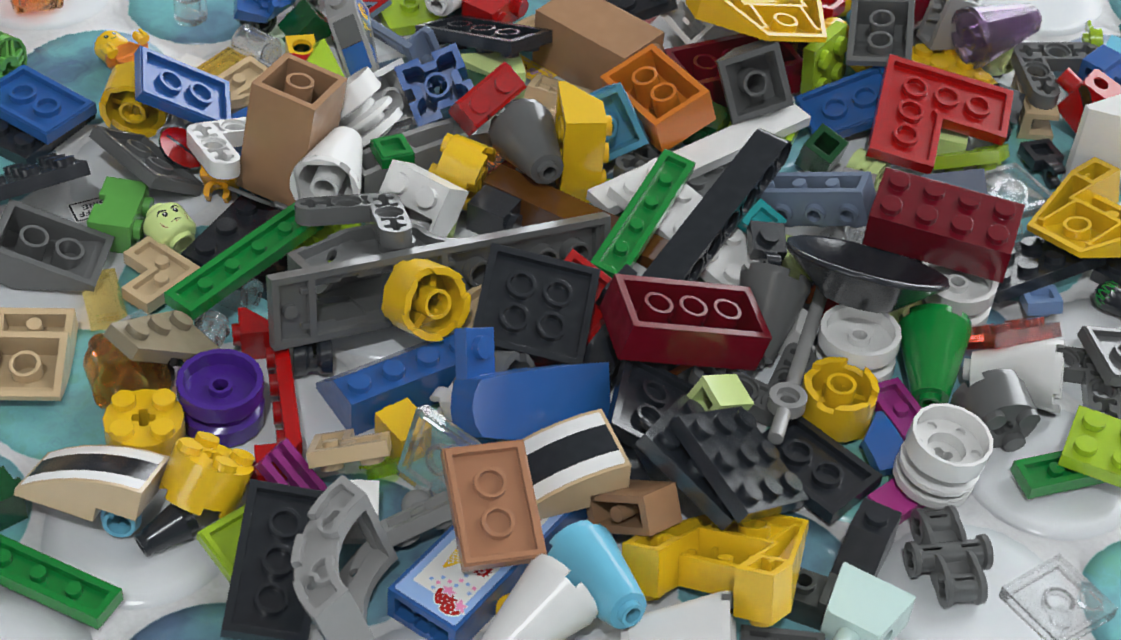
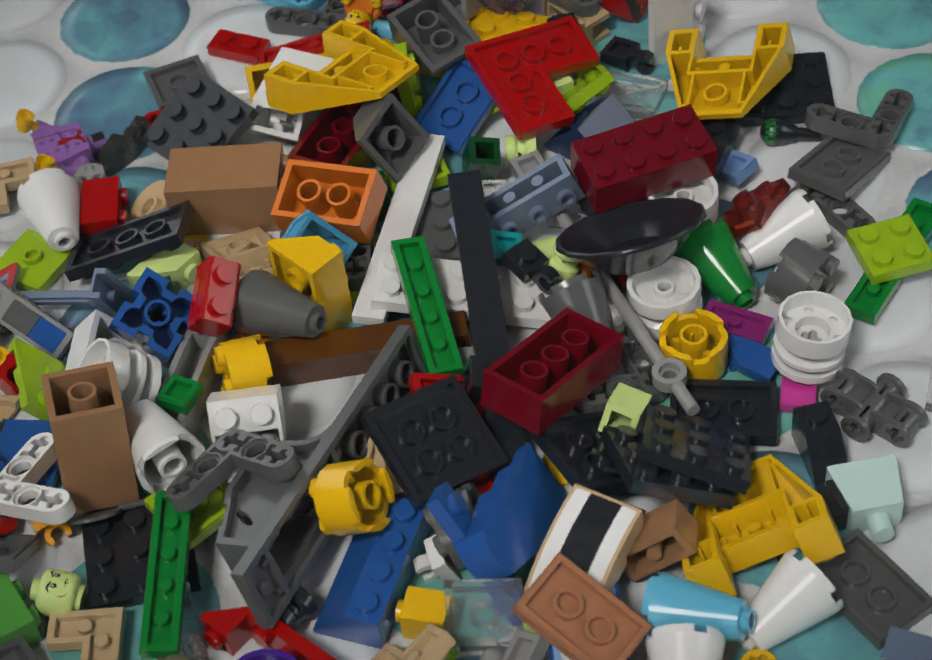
camera: 30 degrees left, 5 degrees up
black brick [466,184,523,235] -> none

